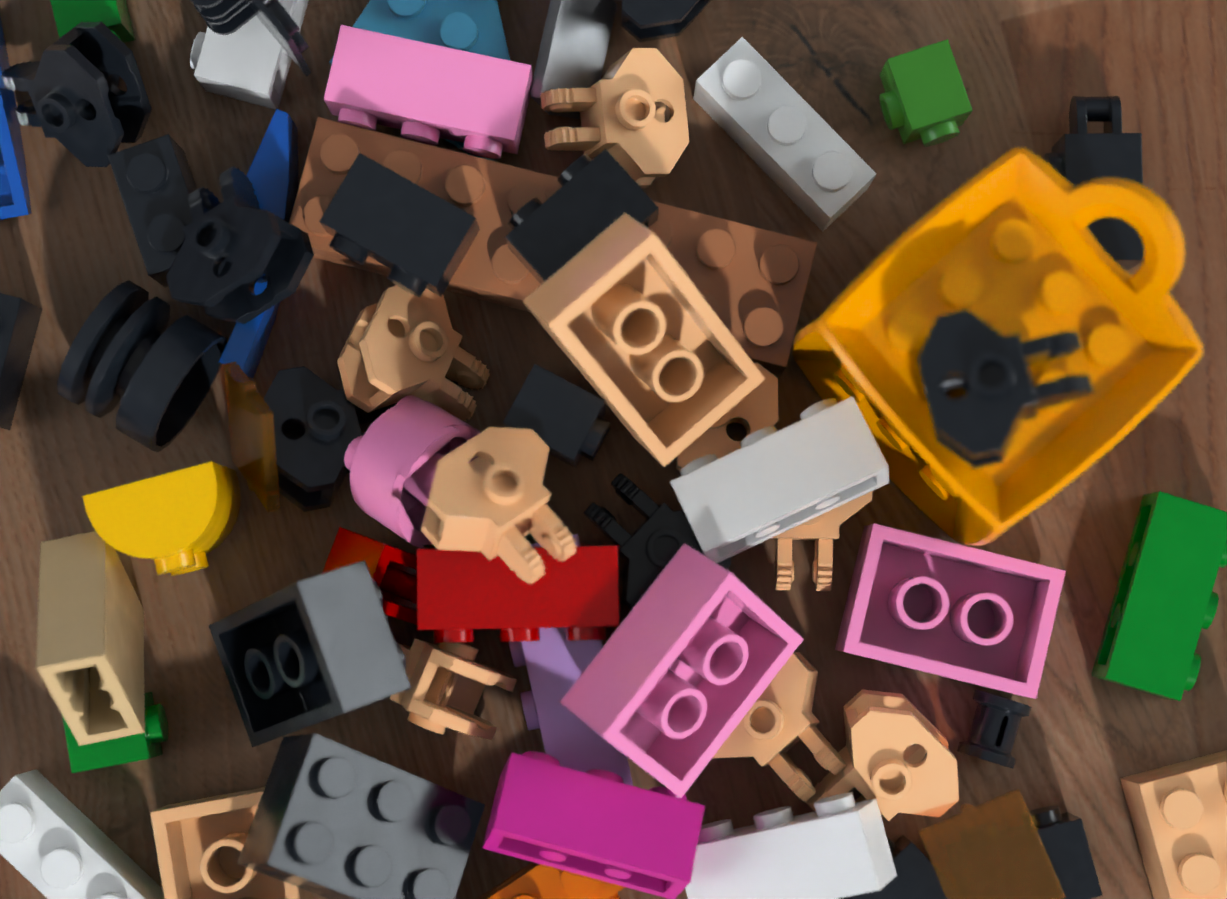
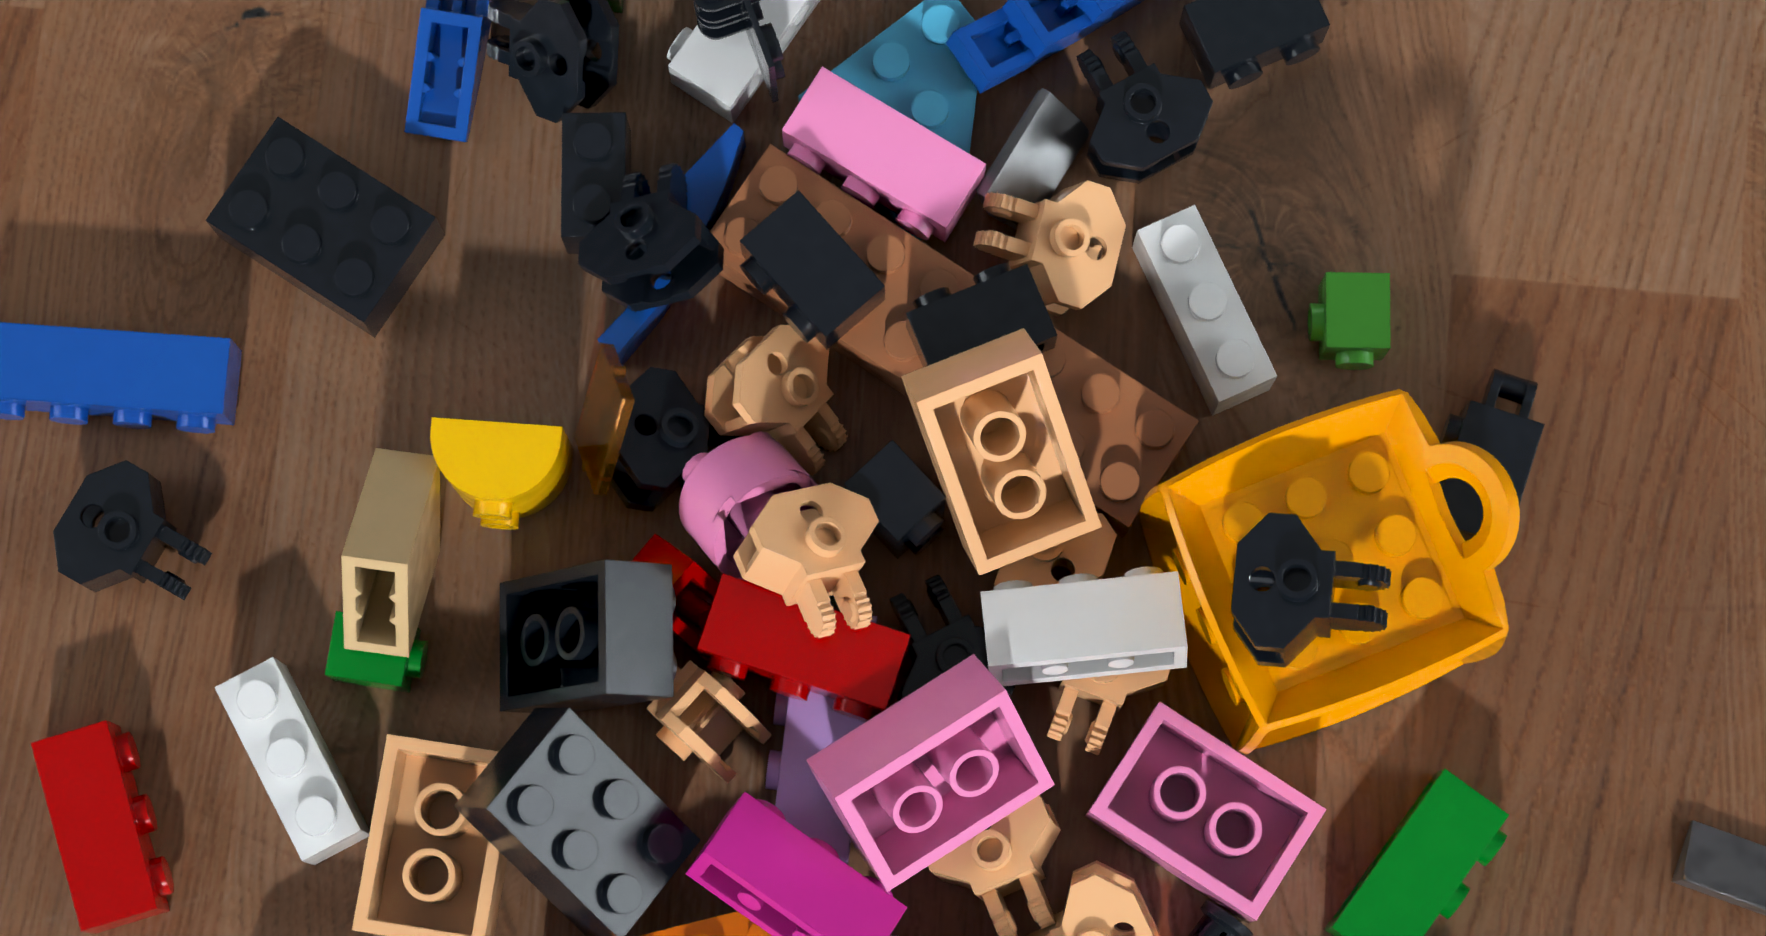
camera: 20 degrees right, 5 degrees down
black wheel [57,280,228,452] -> none

